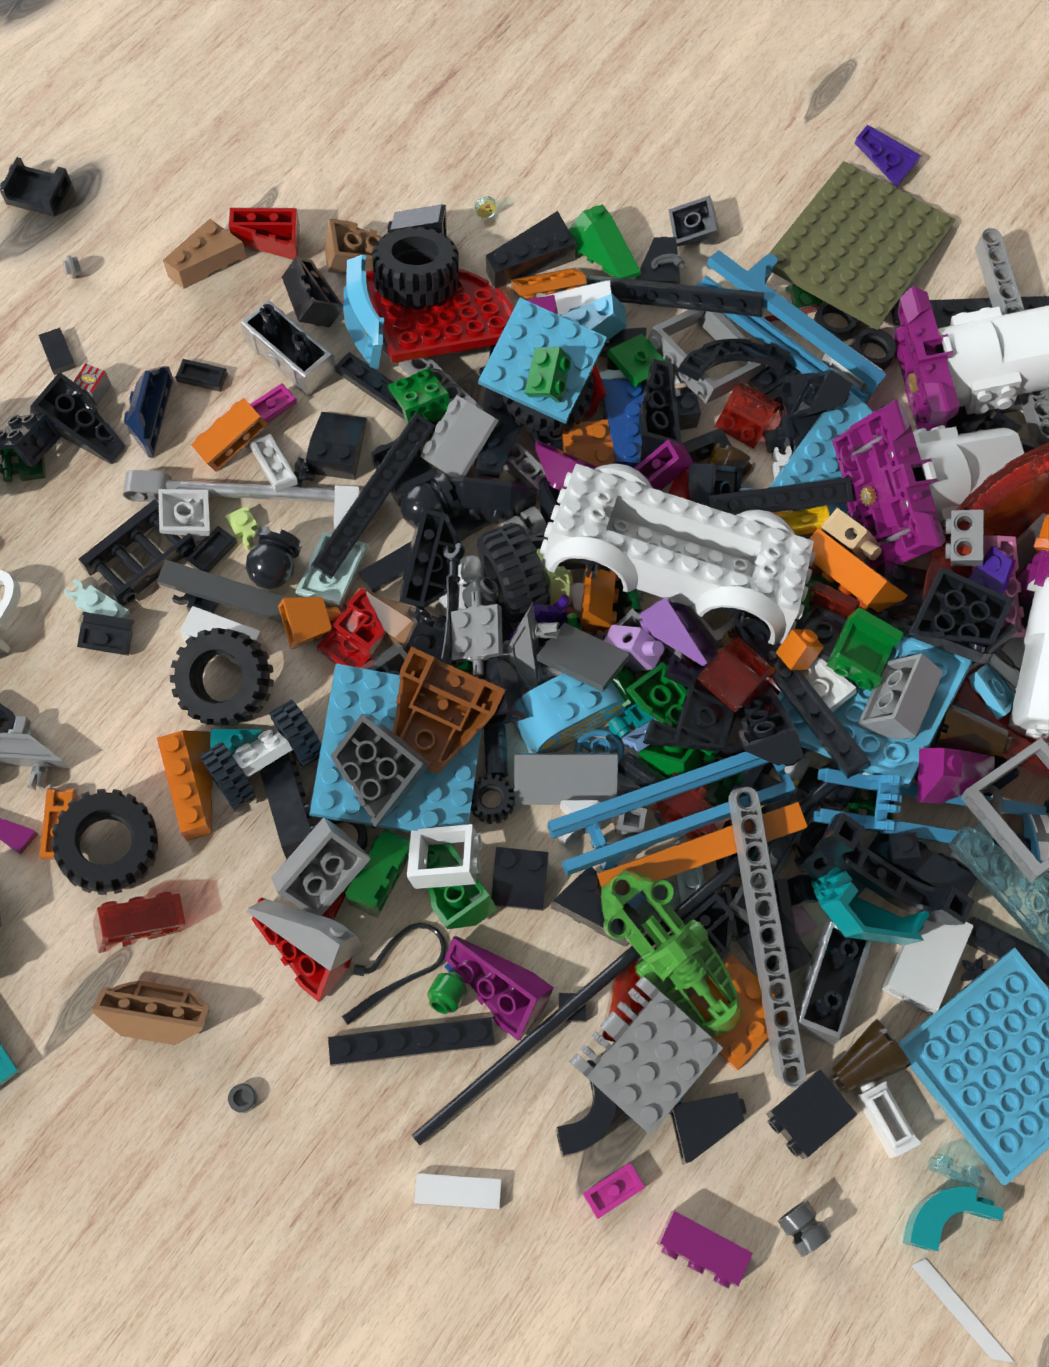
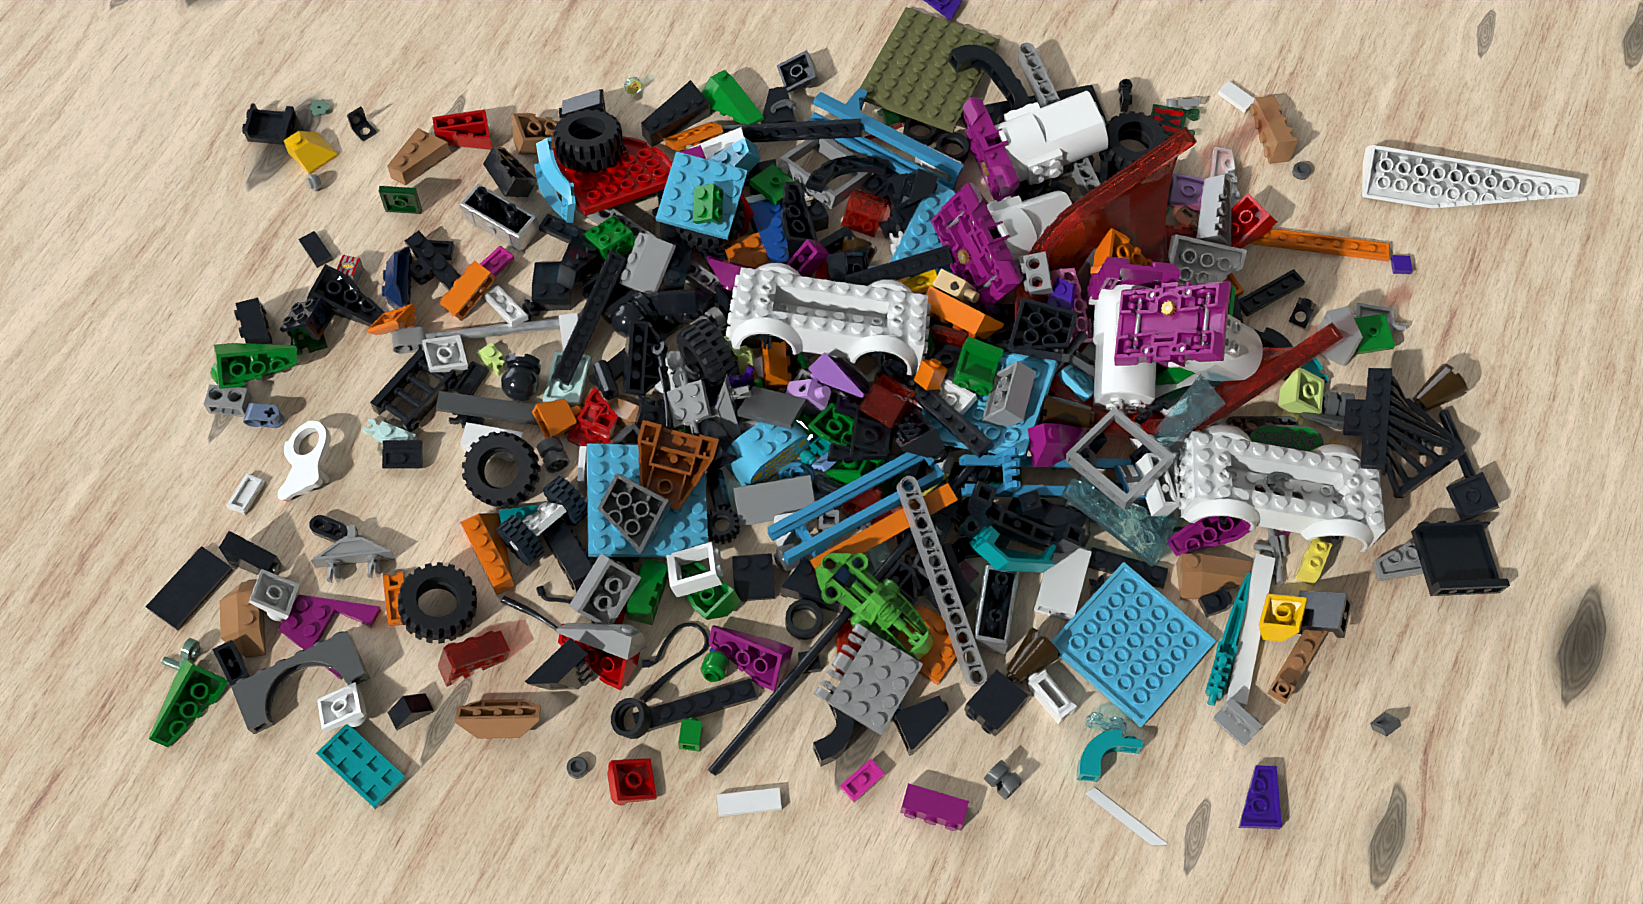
camera: 10 degrees left, 5 degrees down
none -> yellow slope [284,131,339,174]
none -> sand green plant [309,100,330,116]
none -> black bracket [347,106,377,141]
none -> orange slope [367,303,417,335]
none -> dark green plate [379,186,422,214]
none -> black slope [388,693,435,731]
none -> black plate [404,230,461,291]
none -> black piece [501,586,595,631]
none -> black wedge [525,638,593,690]
none -> dark grey wheel [537,436,570,473]
none -> black wedge [556,235,602,290]
none -> white tile [577,446,587,489]
none -> black axle [592,360,619,400]
none -> red slope [607,758,657,806]
none -> black tyre [611,698,652,739]
none -> green brick [678,717,703,752]
none -> dark grey head [774,543,804,571]
none -> black tyre [785,599,823,640]
none -> black arch [948,45,1029,125]

